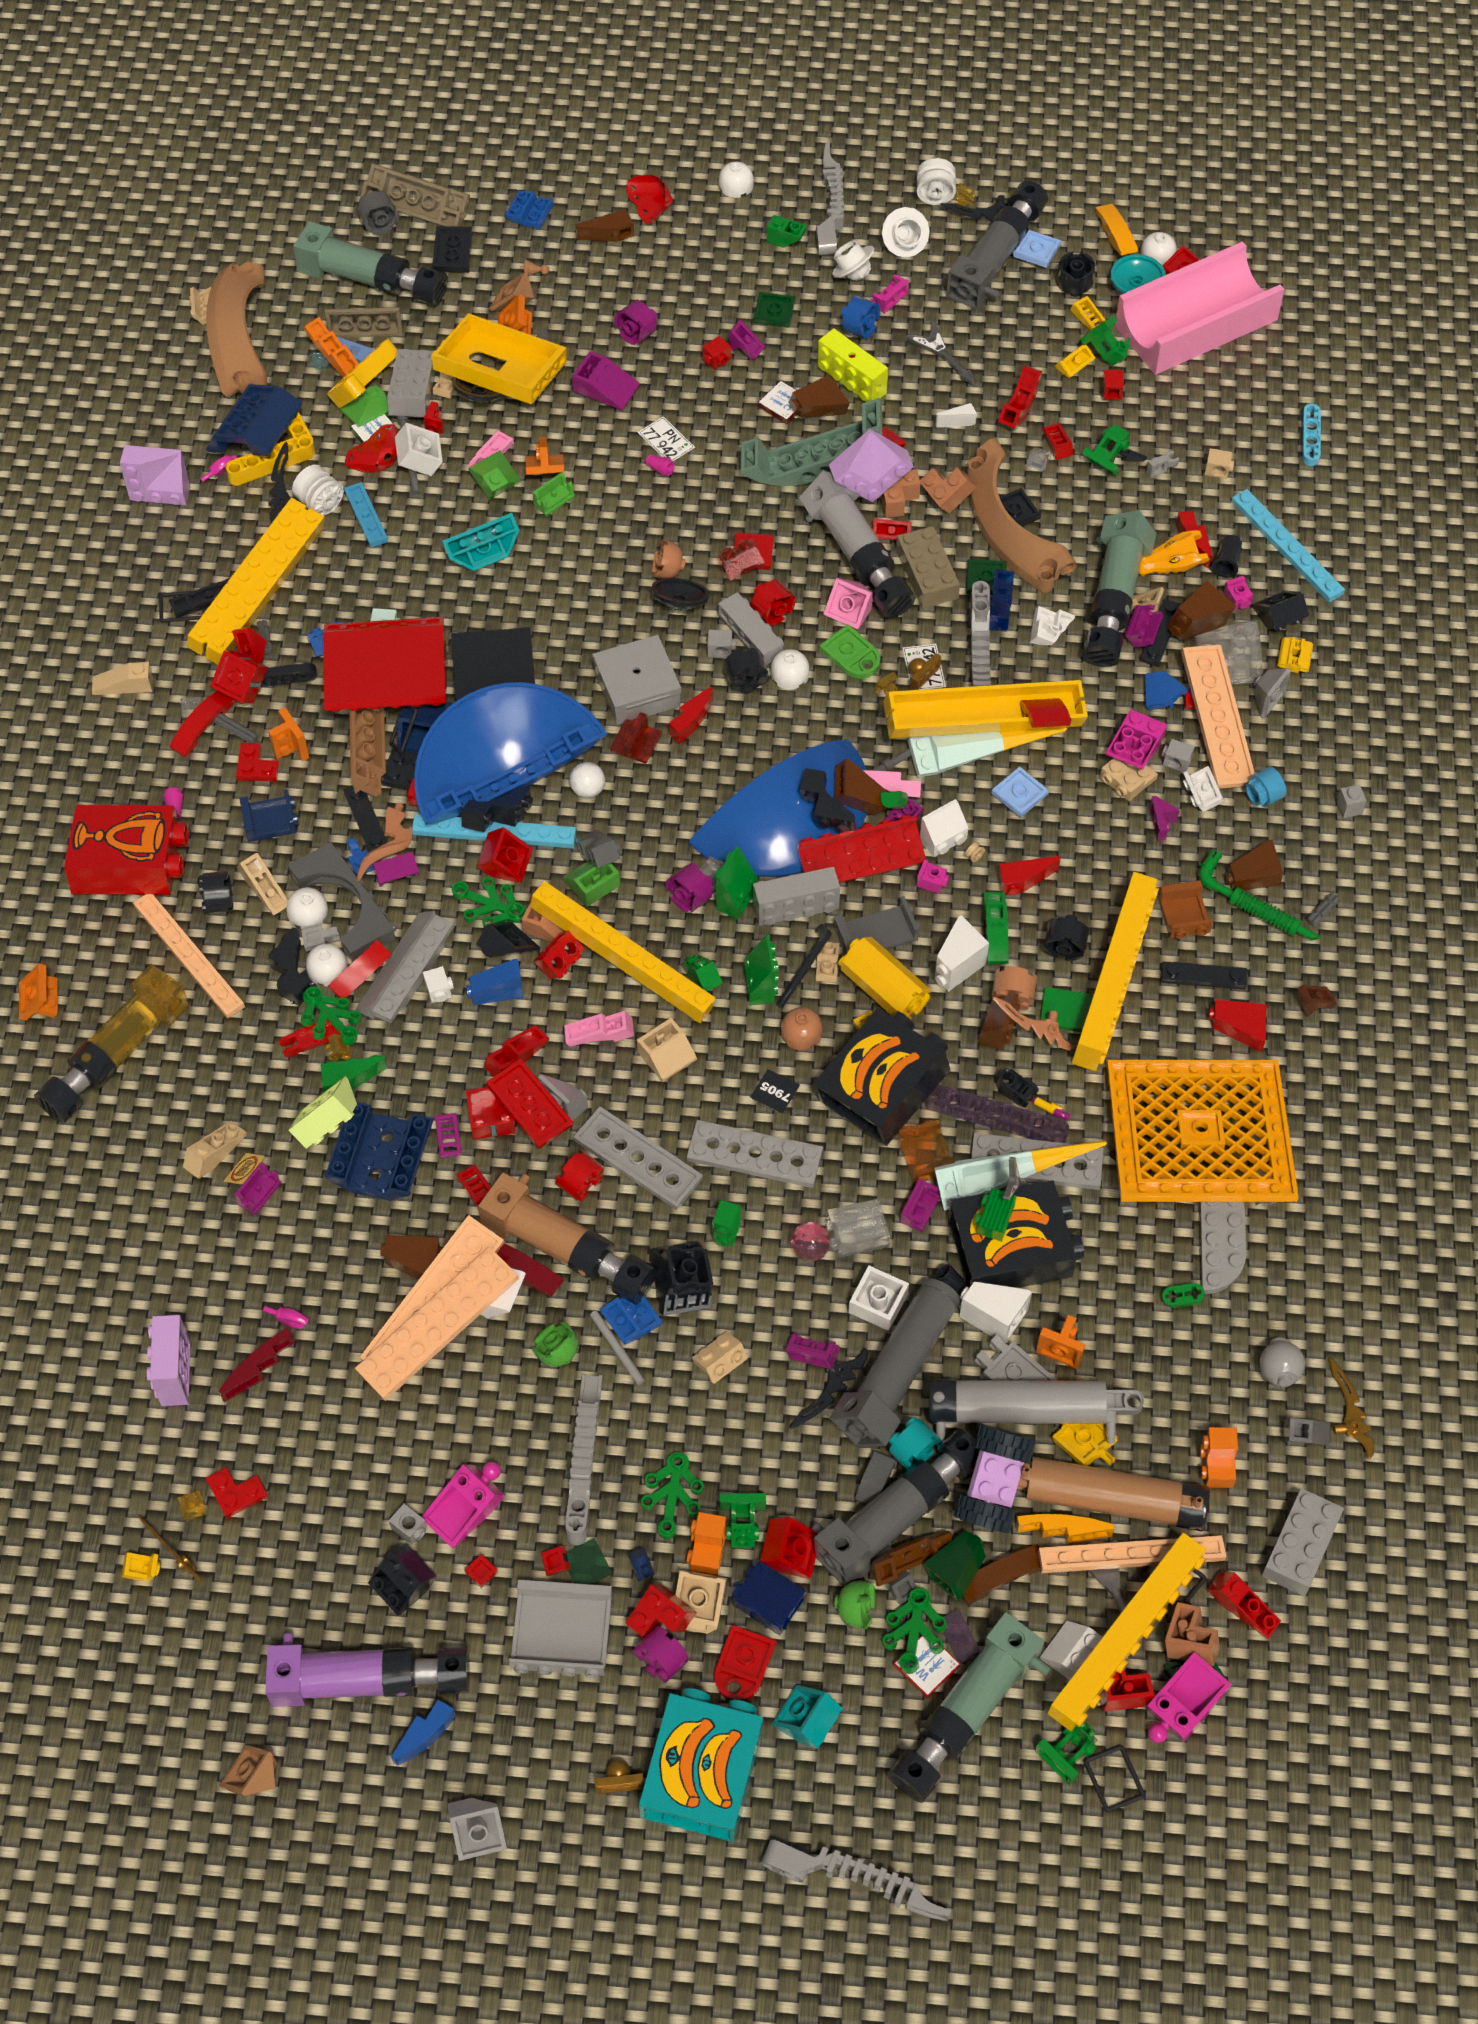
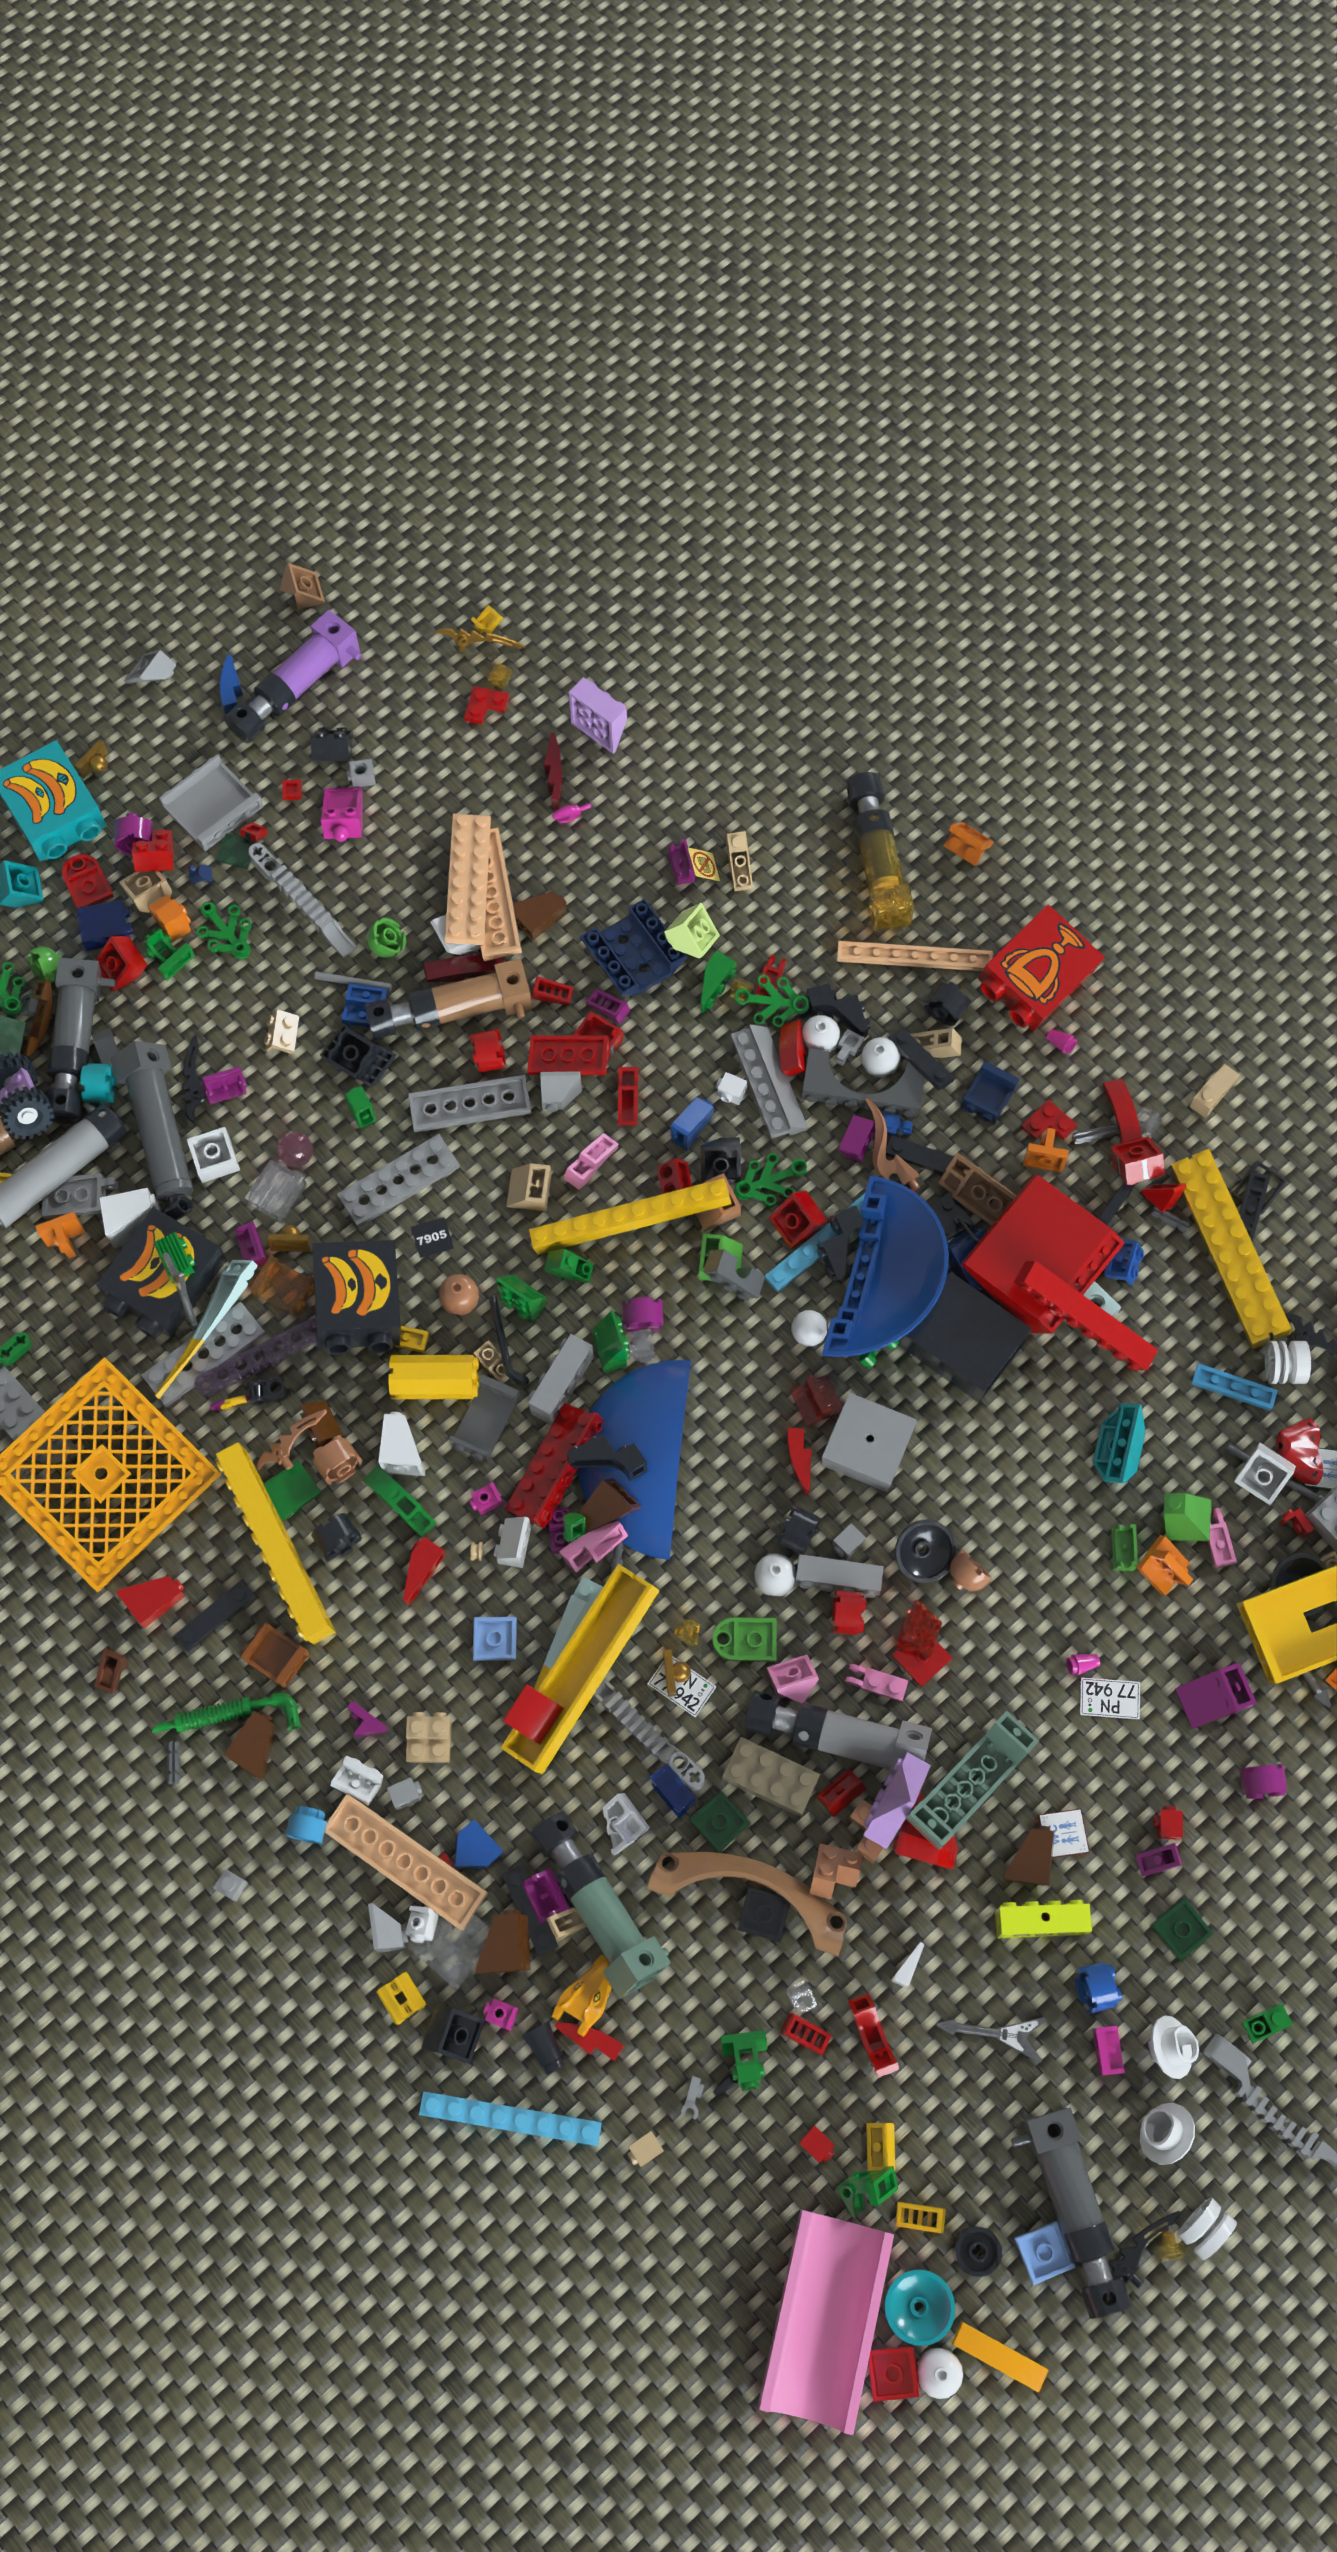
camera: 135 degrees right, 10 degrees up
dark pink slope [1106,709,1167,770] -> none
medium azure beam [1302,404,1321,466] -> none
none -> pearl gold tile [268,1225,311,1252]
none -> white brick [405,1906,439,1943]
none -> bright pink hinge [845,1664,909,1702]
none -> black plate [888,1028,954,1091]
none -> red brick [1014,1261,1158,1372]

